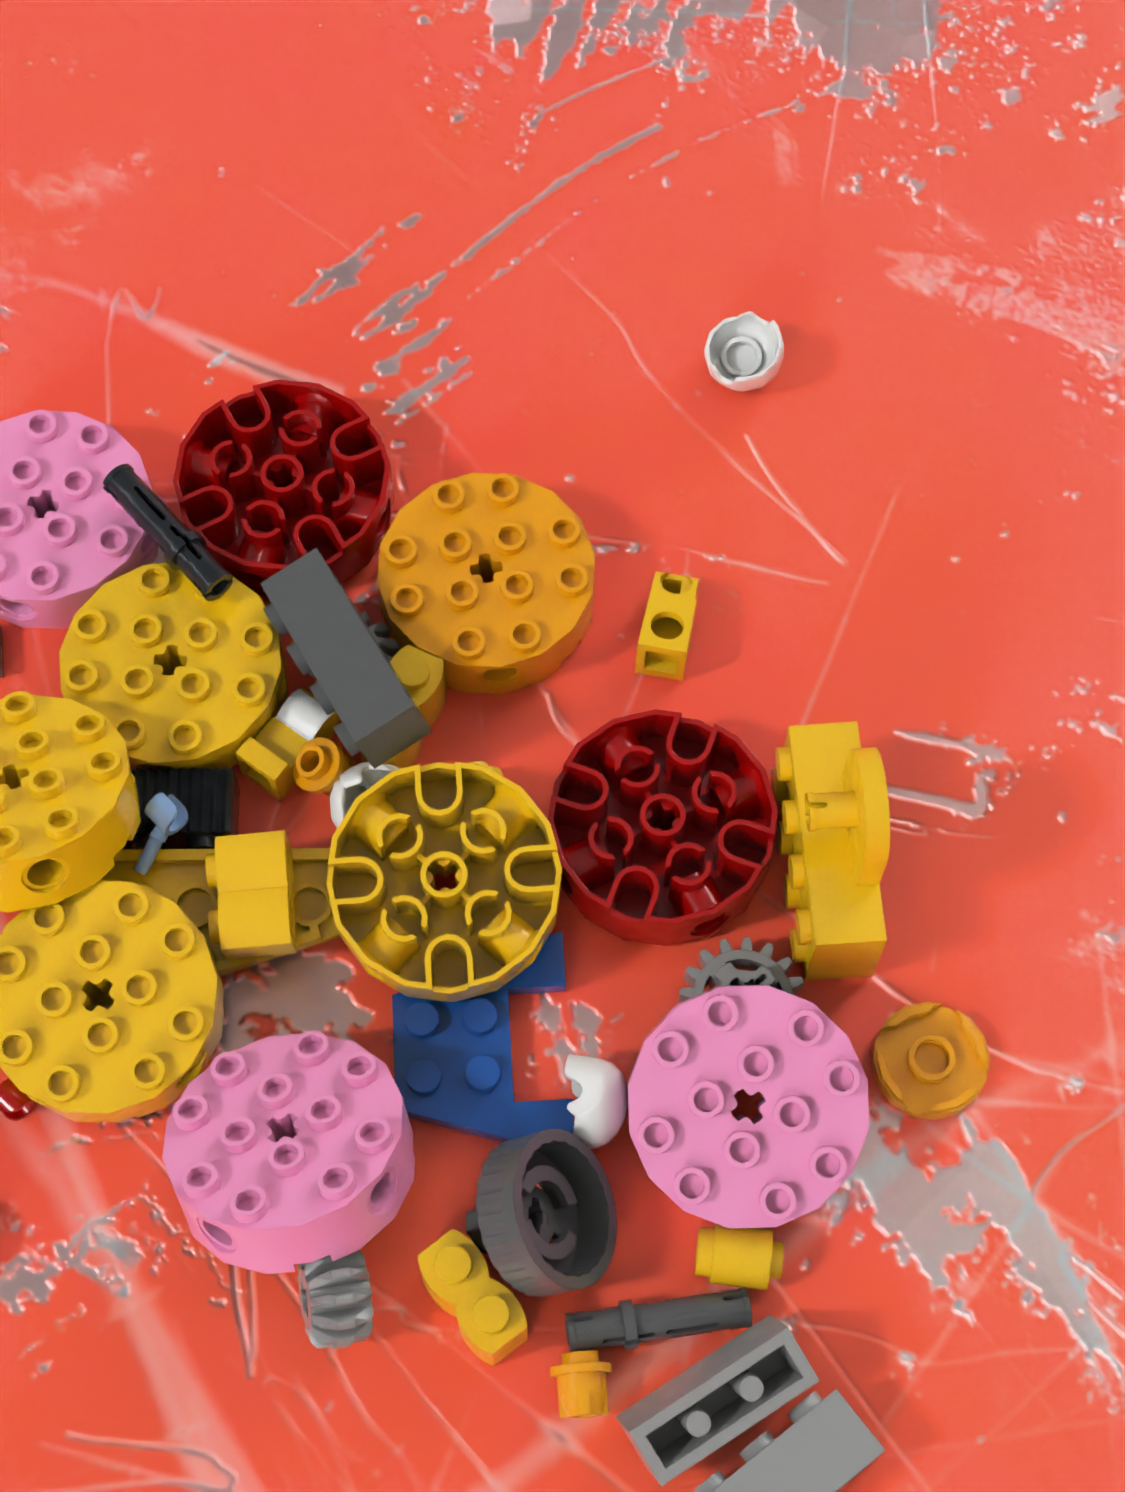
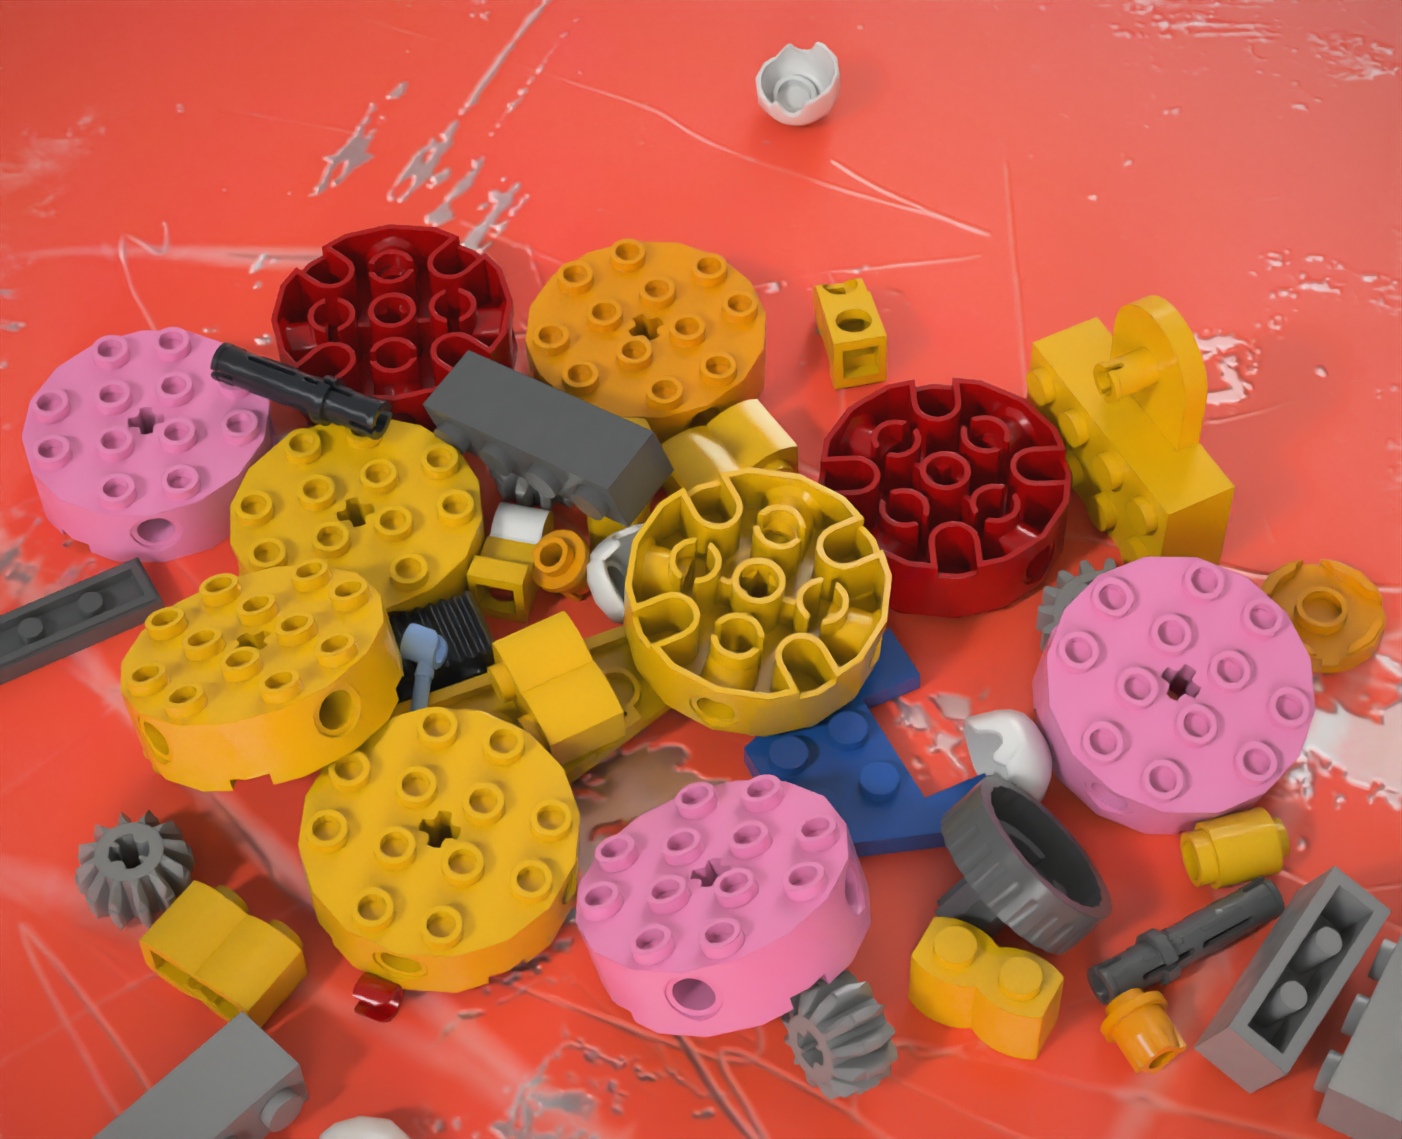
camera: 20 degrees left, 15 degrees down
none -> yellow brick [661,399,799,496]

